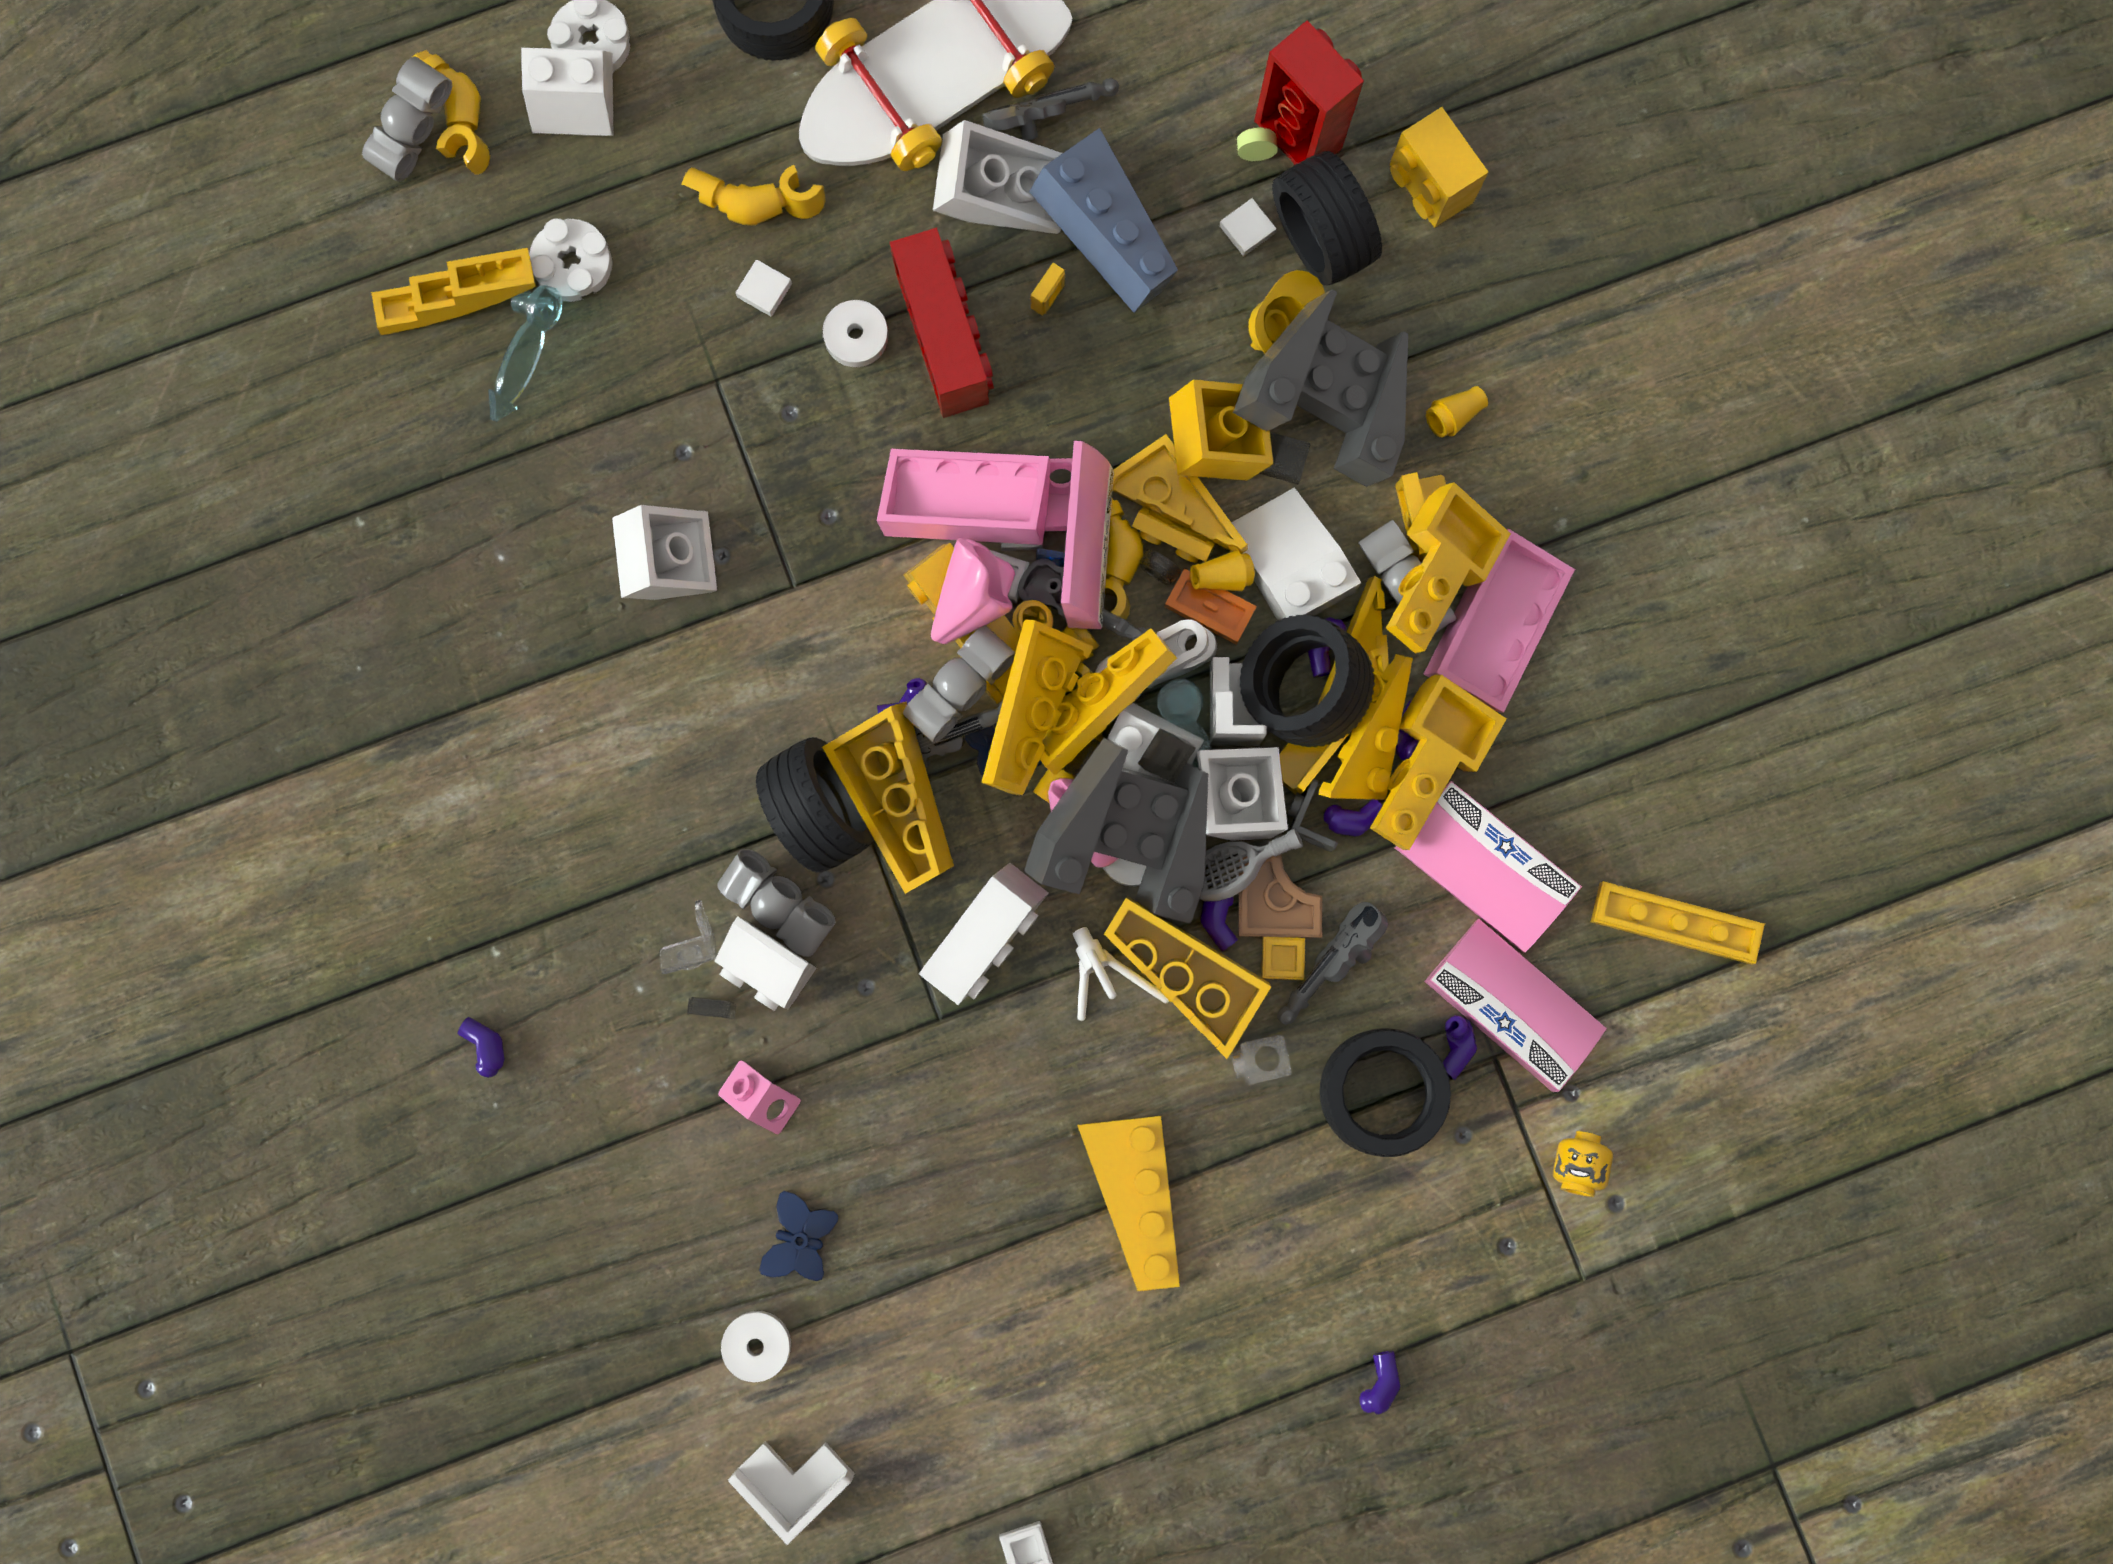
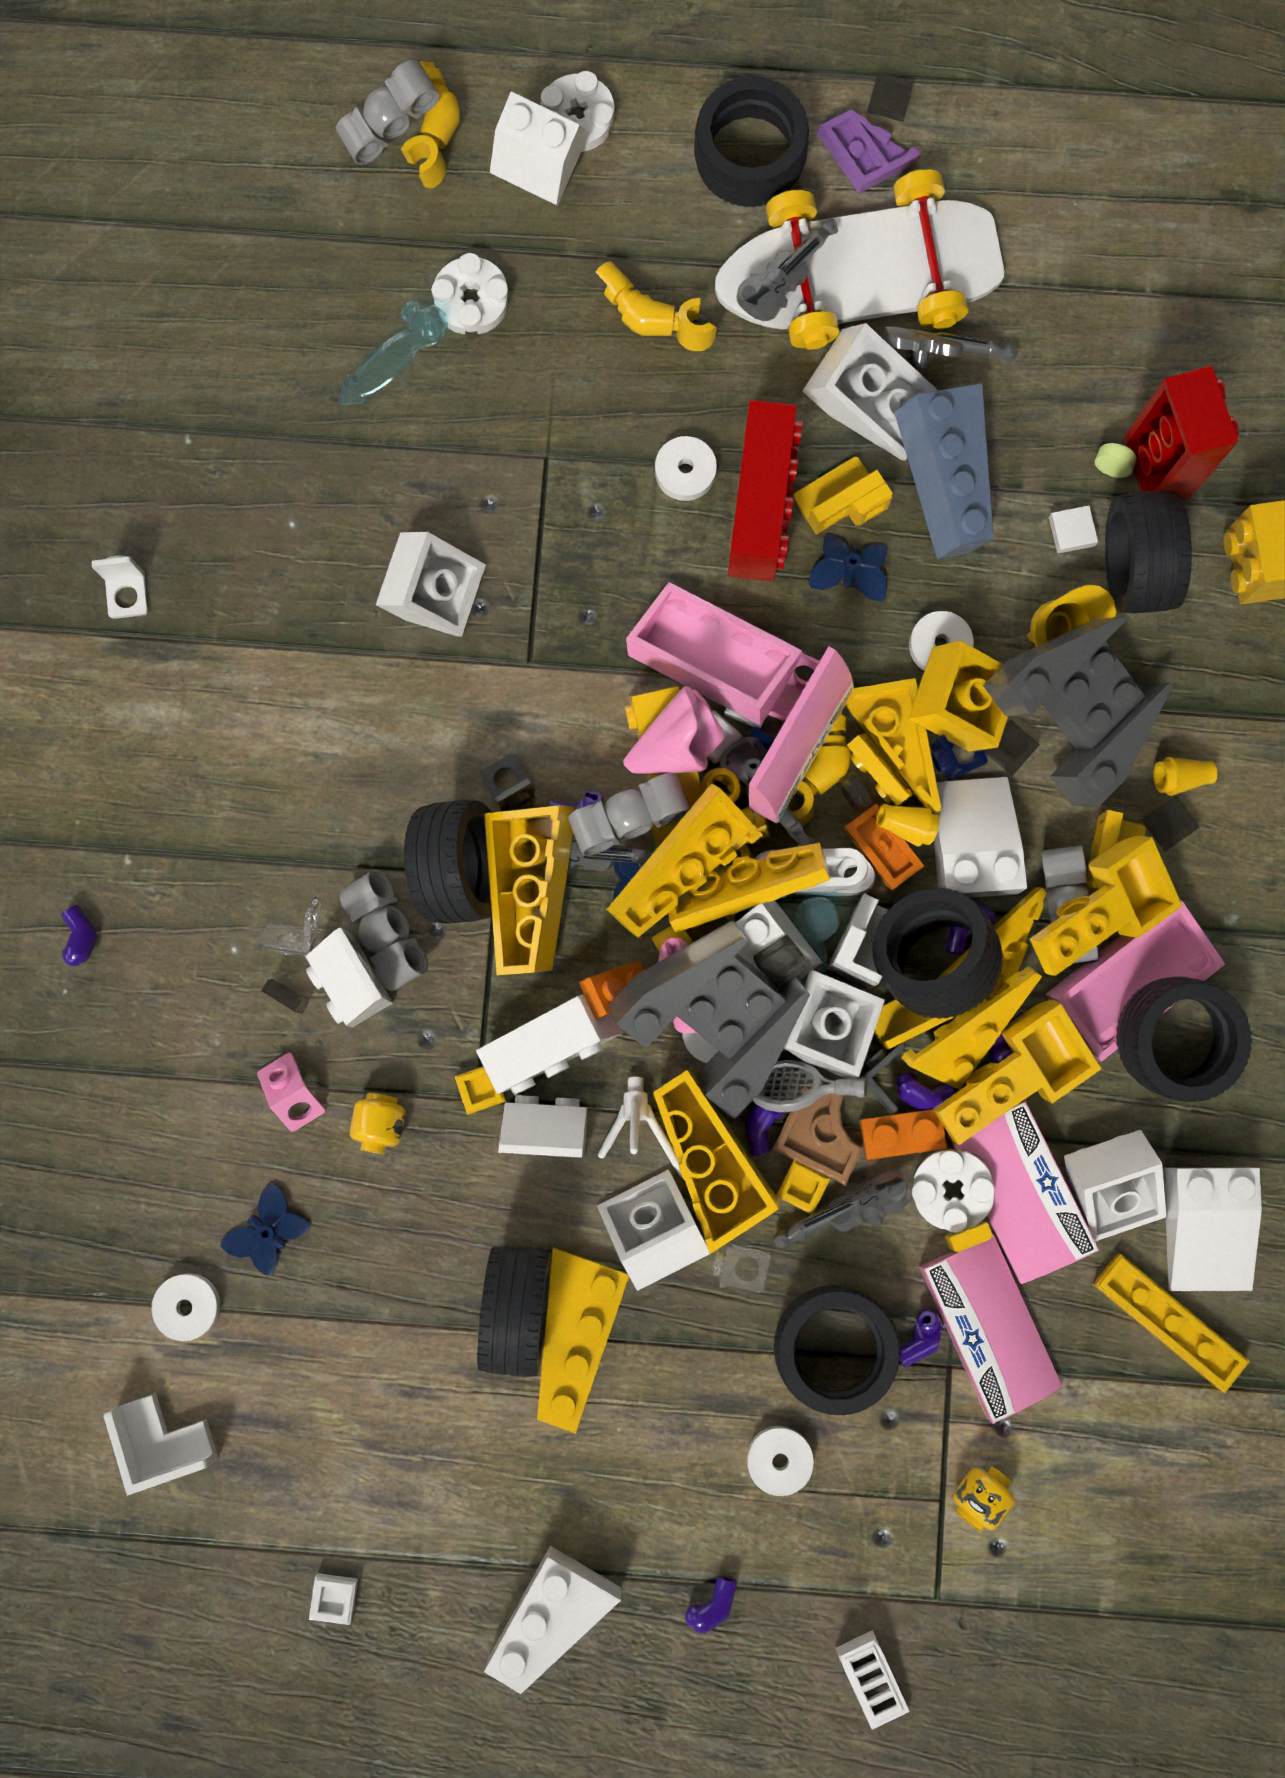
camera: 30 degrees right, 0 degrees up
yellow slope [371,248,536,336] -> none
white tile [735,259,792,317] -> none
none -> white bracket [92,555,148,619]
none -> yellow head [349,1093,406,1154]
none -> yellow tile [454,1066,506,1115]
none -> black tyre [477,1246,551,1377]
none -> dark grey bracket [480,754,535,811]
none -> white wedge [484,1546,622,1694]
none -> white slope [498,1095,588,1158]
none -> orange plate [579,960,644,1020]
none -> white slope [597,1169,710,1291]
none -> dark grey piece [736,219,838,321]
none -> white piece [747,1426,814,1496]
none -> yellow panel [793,457,886,535]
none -> dark blue piece [808,534,888,601]
none -> white slope [835,1630,910,1730]
none -> orange plate [859,1109,947,1160]
none -> white piece [909,611,974,671]
none -> white plate [912,1149,995,1233]
none -> clear blue bracket [931,734,988,781]
none -> yellow tile [943,1221,993,1253]
none -> white slope [1064,1130,1167,1241]
none -> black tyre [1116,977,1252,1102]
none -> clear smoke tile [1141,795,1200,851]
none -> white slope [1164,1167,1262,1291]

